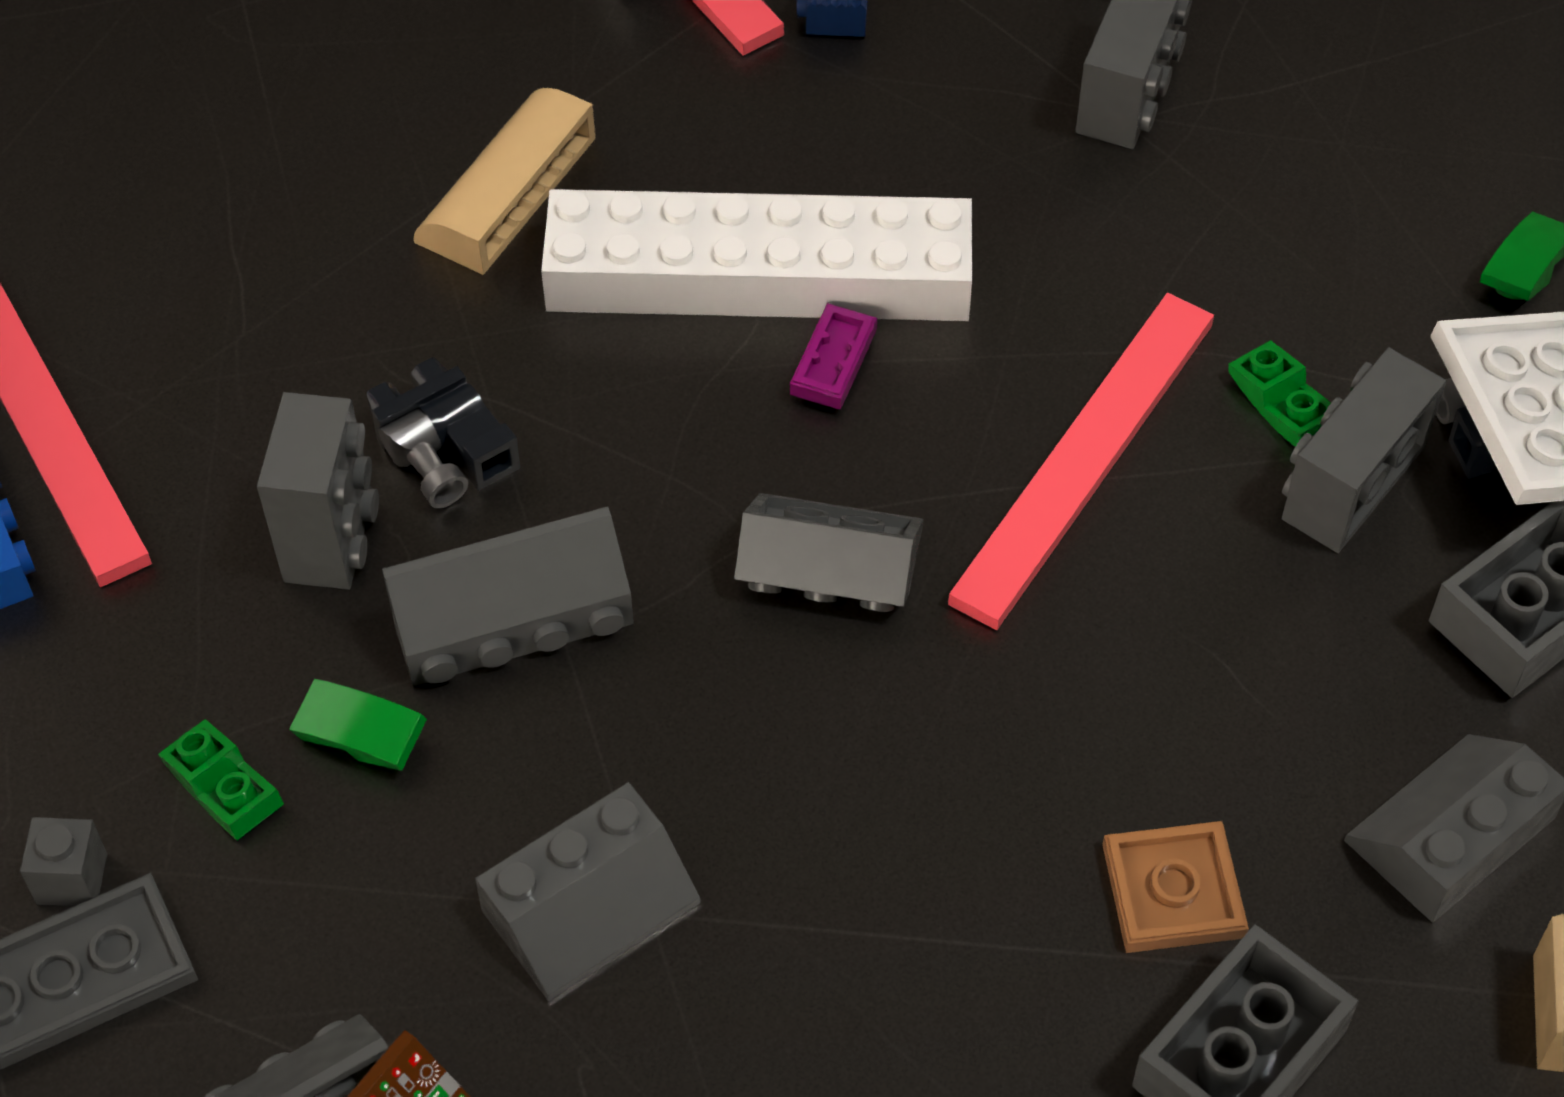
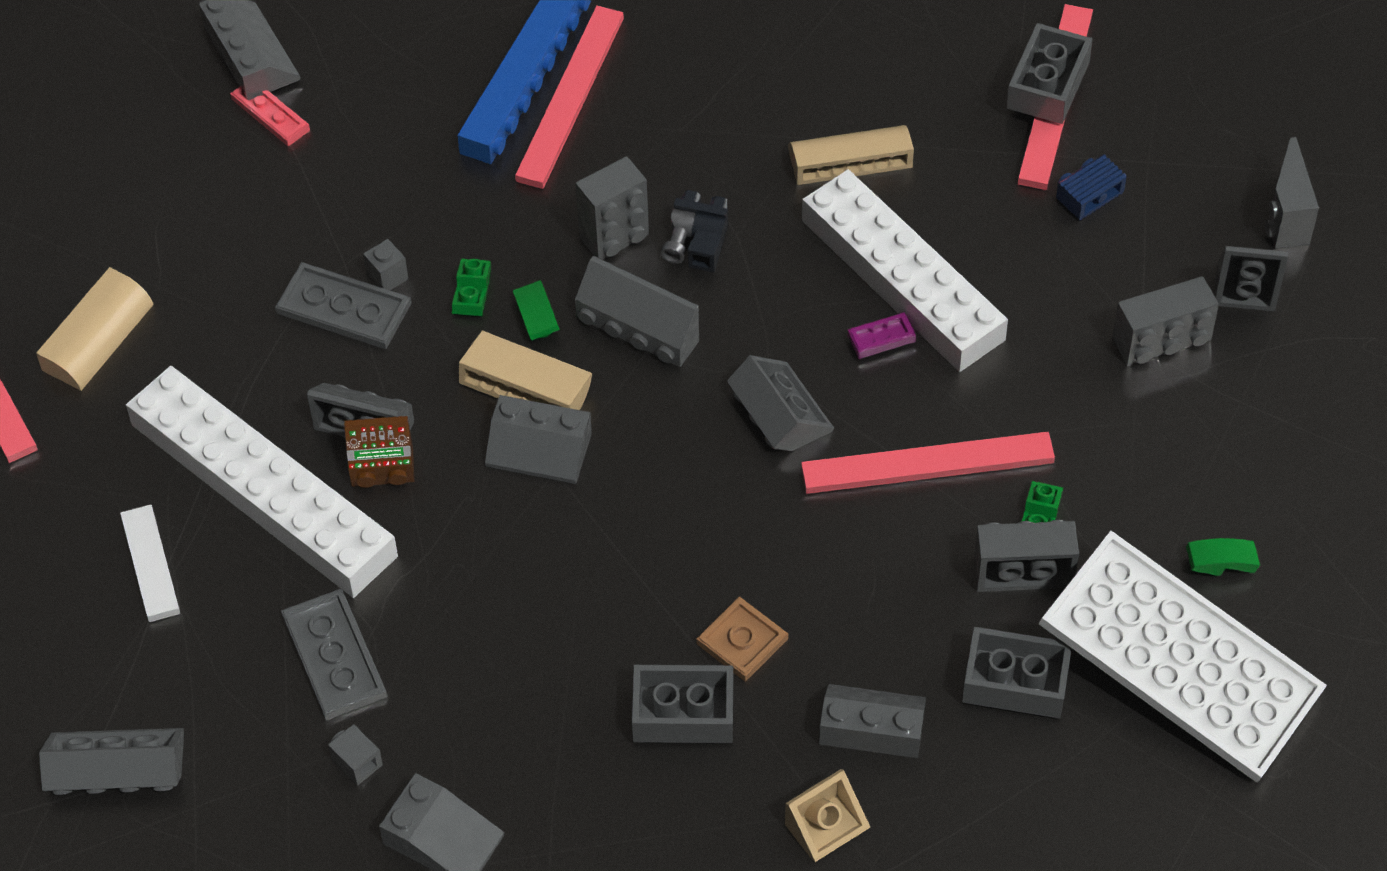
camera: 50 degrees right, 0 degrees up
none -> tan brick [459,331,592,410]

